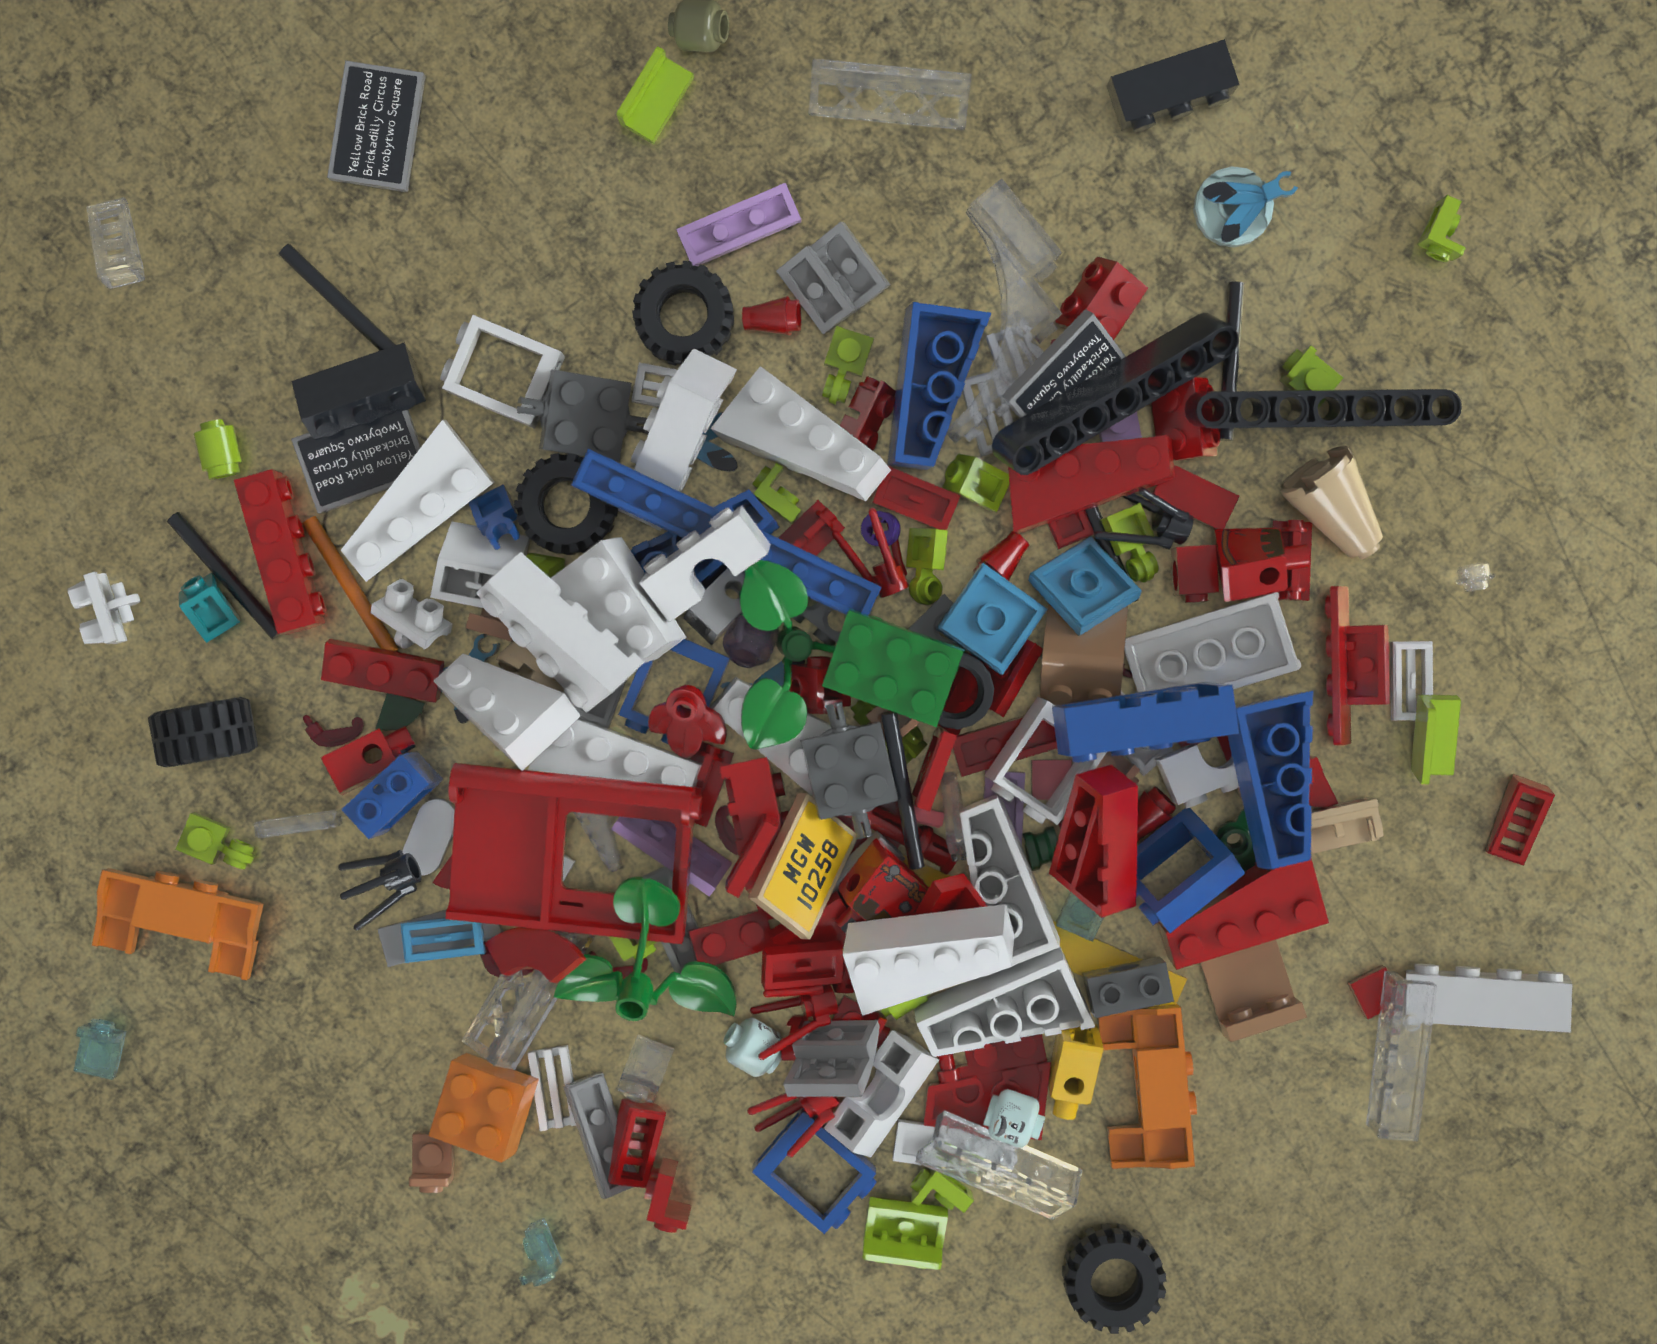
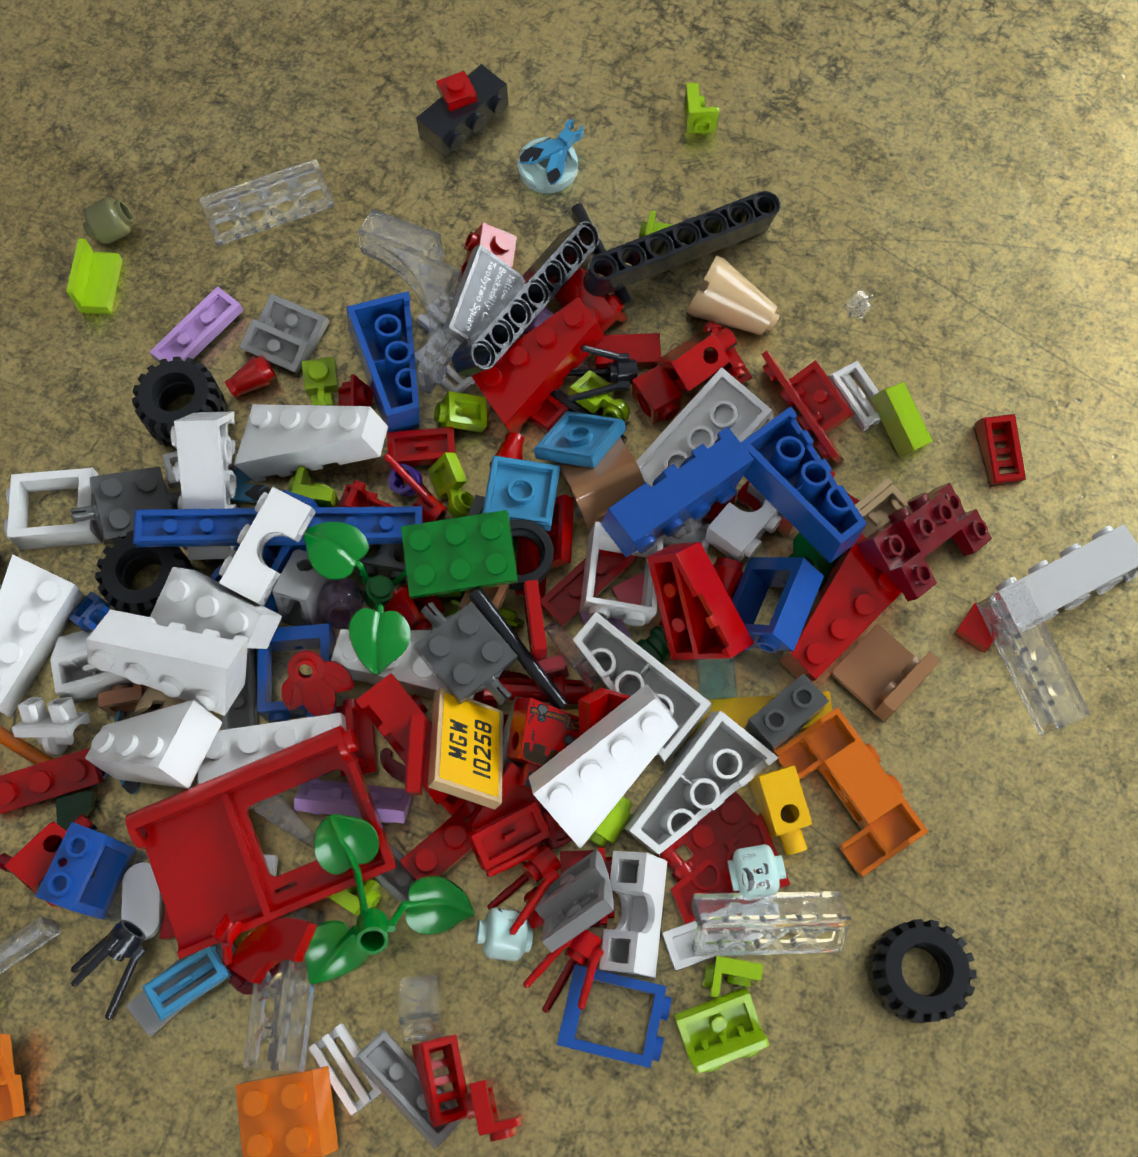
camera: 25 degrees left, 20 degrees down
none -> red hand [212,914,244,965]
none -> red plate [436,71,477,112]
none -> dark red bracket [858,483,992,602]

